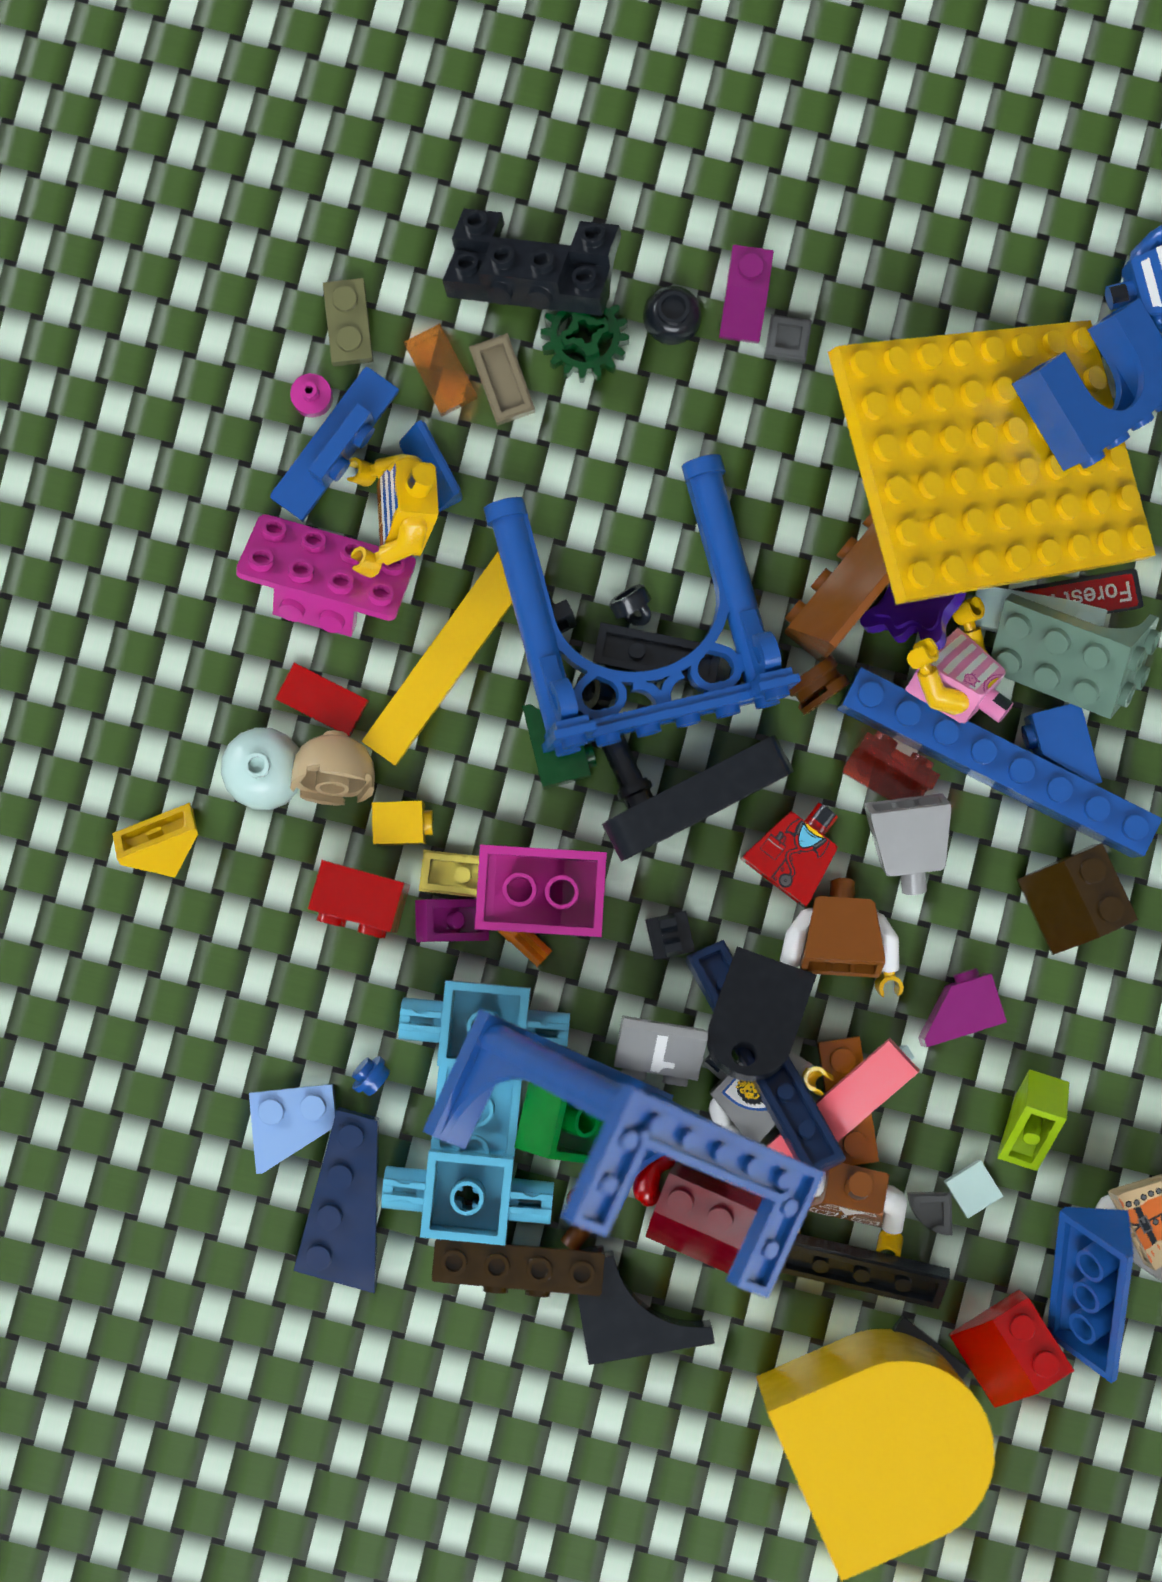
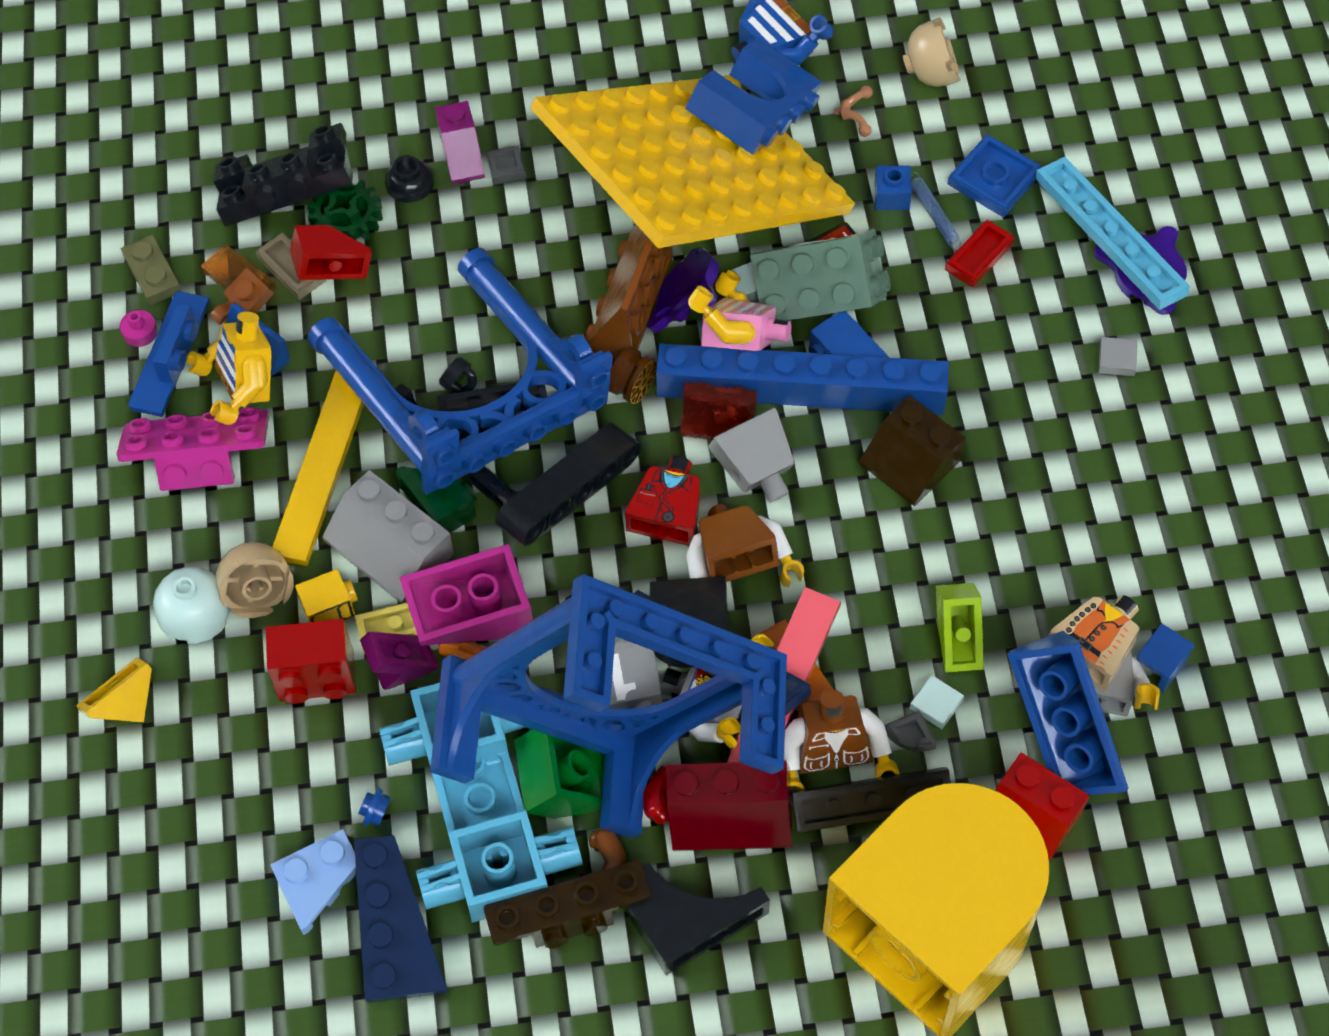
camera: 20 degrees left, 25 degrees down
red tile [275,662,369,737] -> none
magenta slope [918,968,1007,1047] -> none
none -> dark orange plate [210,267,274,325]
none -> red slope [290,225,372,280]
none -> light grey slope [322,470,454,604]

